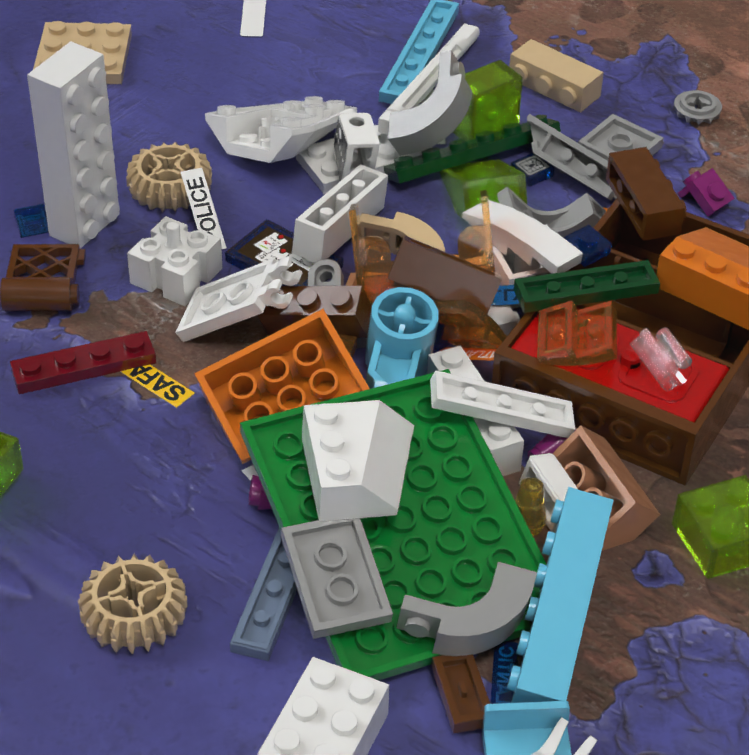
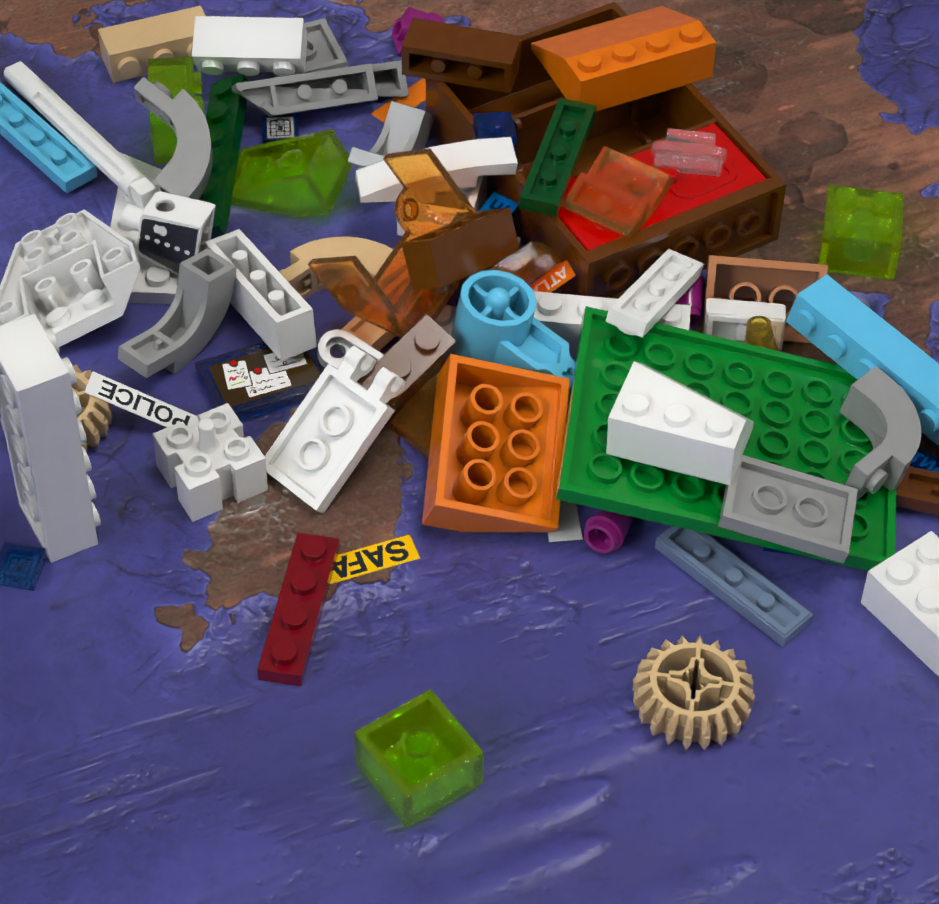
camera: 60 degrees left, 5 degrees up
reddish brown piece [0,244,86,311] -> none
none -> light grey arch [118,248,237,378]
none -> white brick [192,16,308,76]

